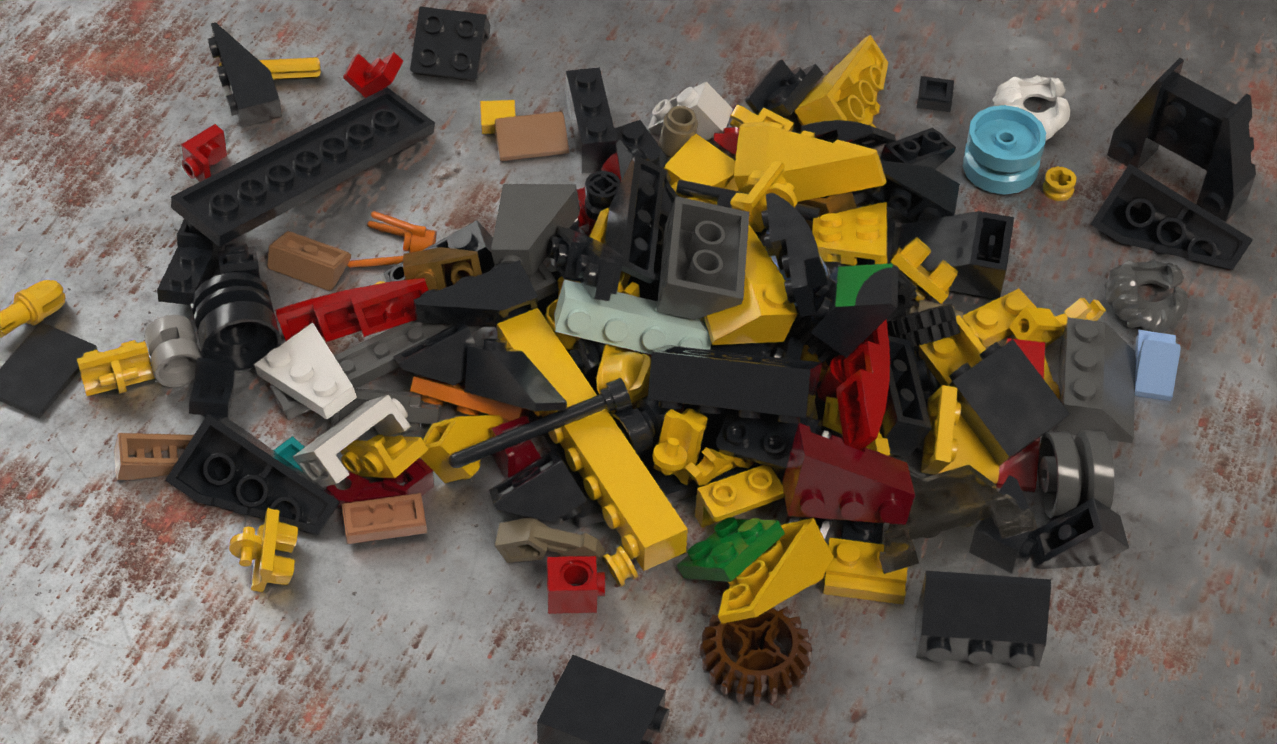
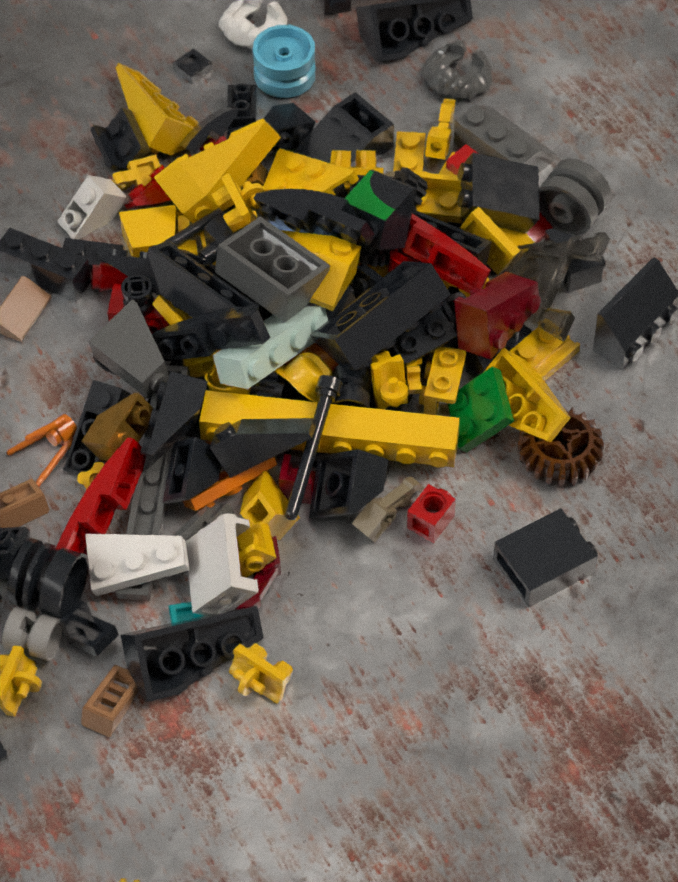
camera: 50 degrees left, 5 degrees up
nougat plate [342,493,427,544] -> none
yellow bush [603,546,638,587] -> none
dark tan brick [659,106,698,157] -> none
black slope [1031,498,1129,569] -> none
yellow bush [1042,166,1076,201] -> none
light blue slope [1135,330,1181,401] -> none

